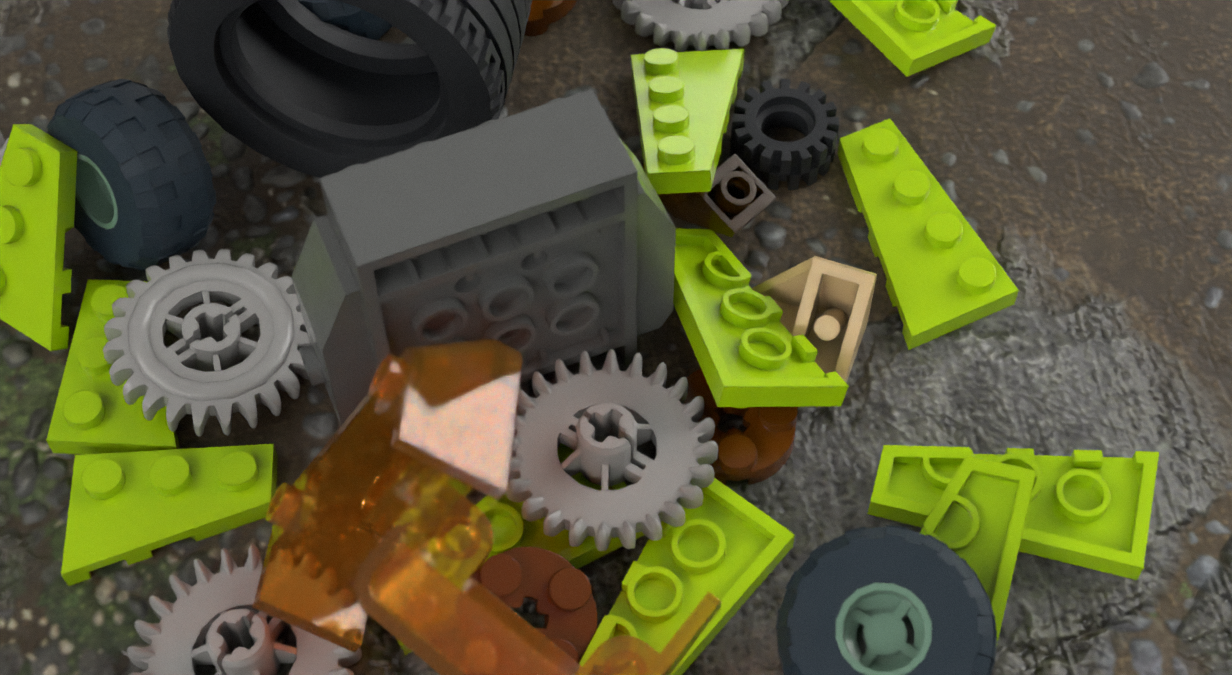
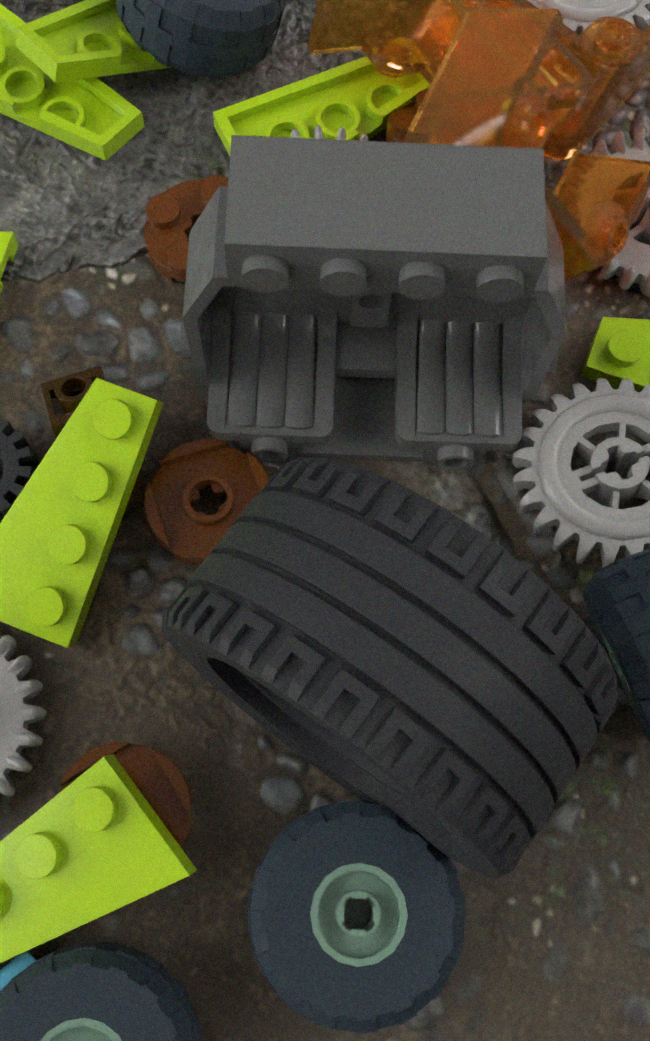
camera: 160 degrees left, 15 degrees up
lime wing [673,228,849,408] -> none
tan slope [752,256,877,383] -> none

